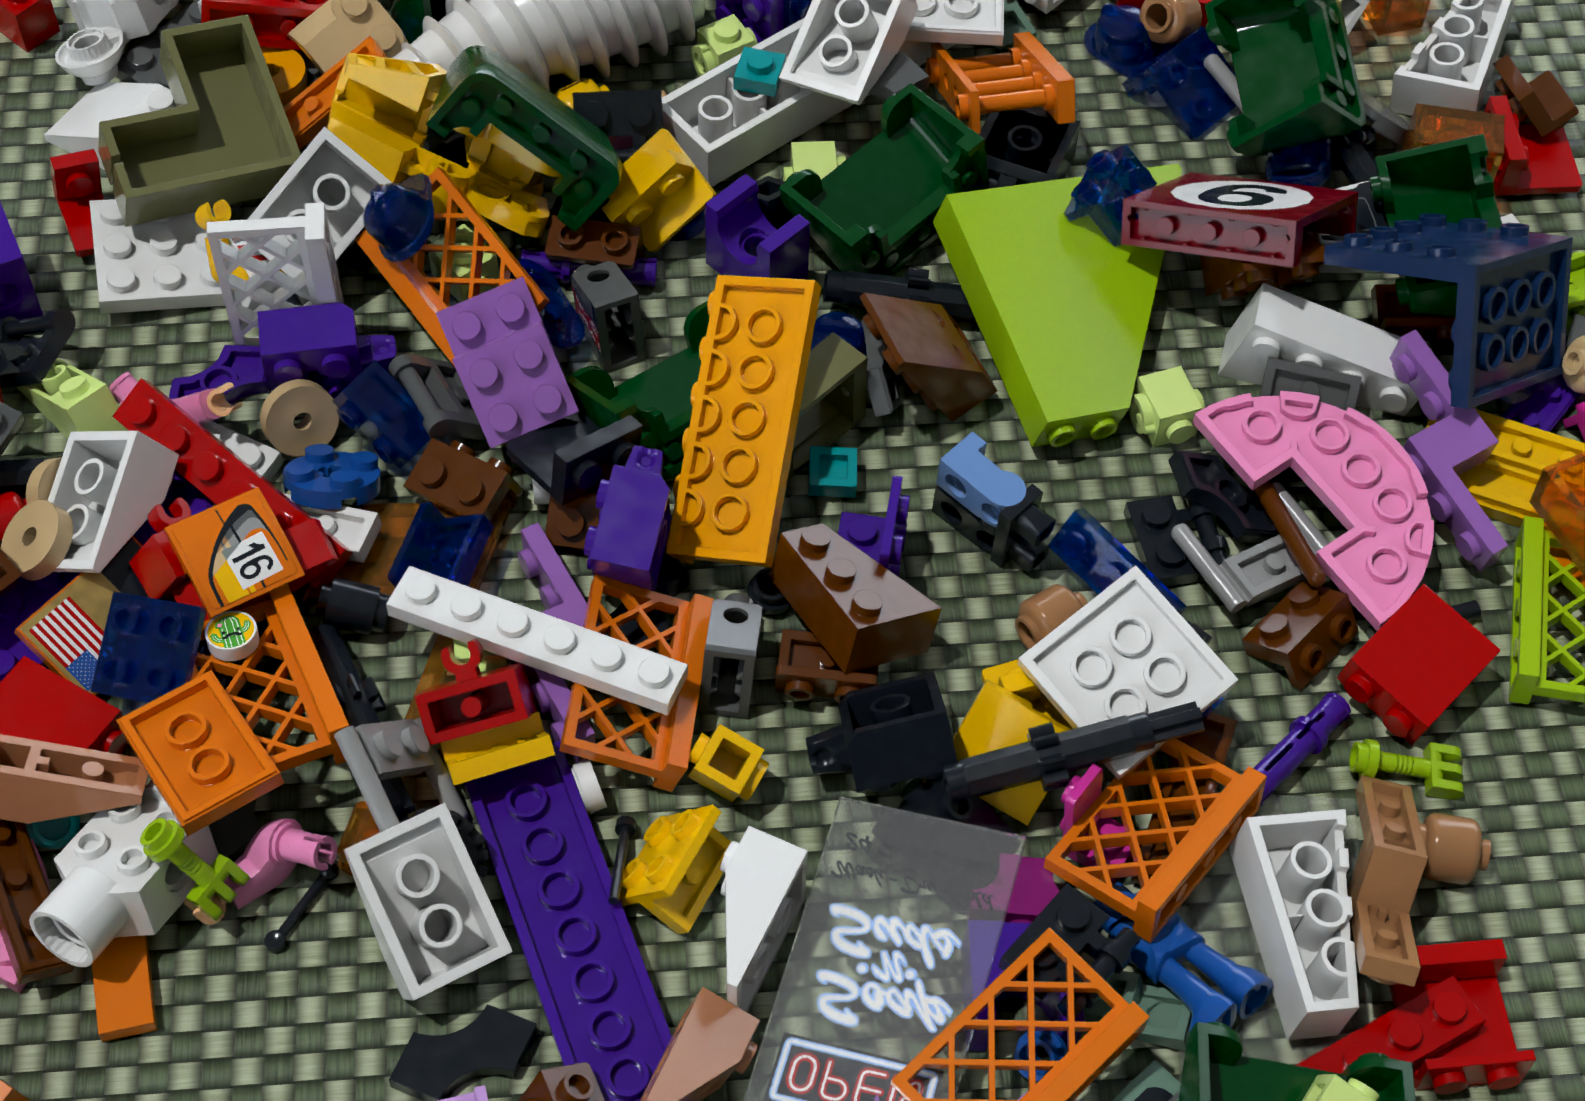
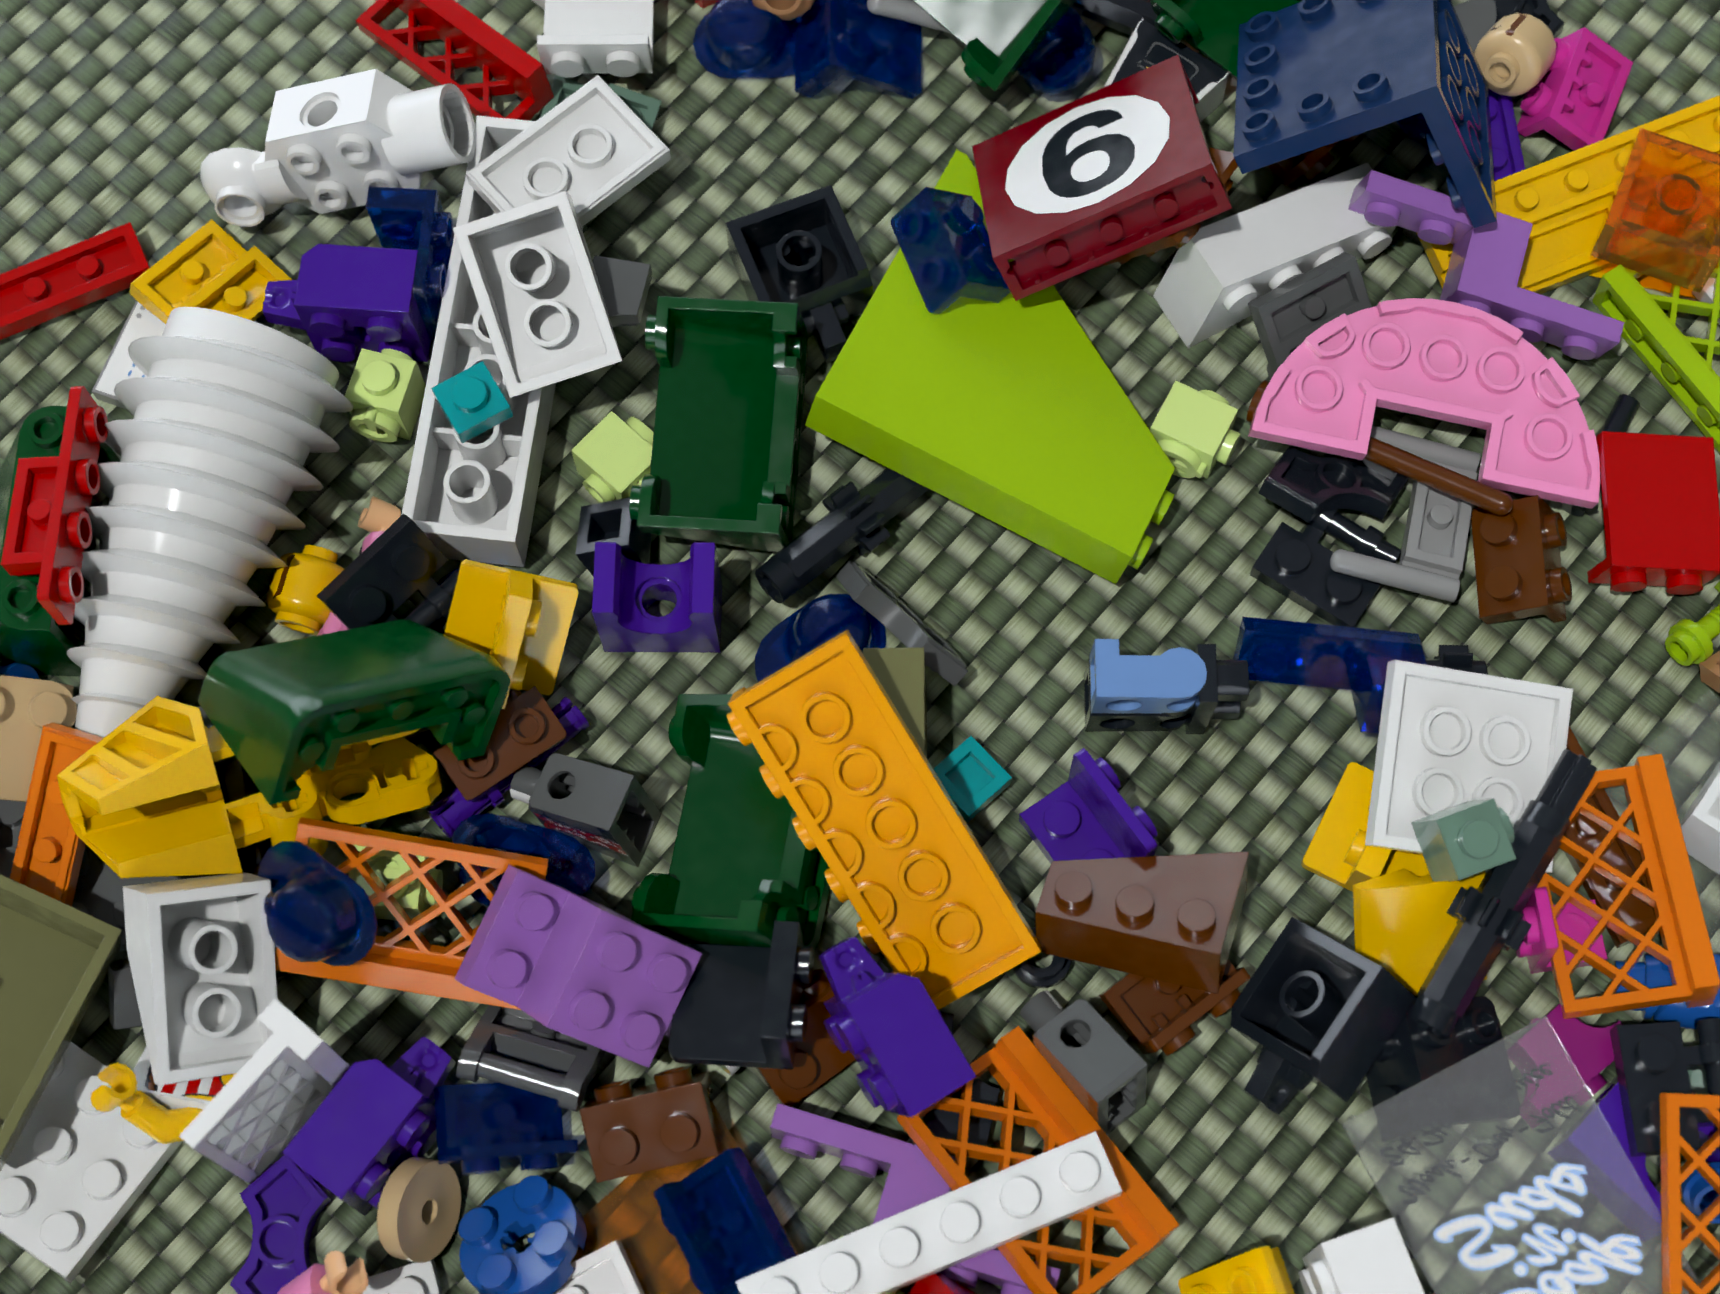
camera: 40 degrees left, 15 degrees up
yellow brick [688,724,769,802] -> none
reddish brown slope [859,293,998,421] -> none
orange fence [926,32,1075,134] -> none
medium nougat head [1015,584,1088,650] -> none
dark purple pin [1253,692,1351,807] -> none
none -> sand green brick [1411,798,1516,881]

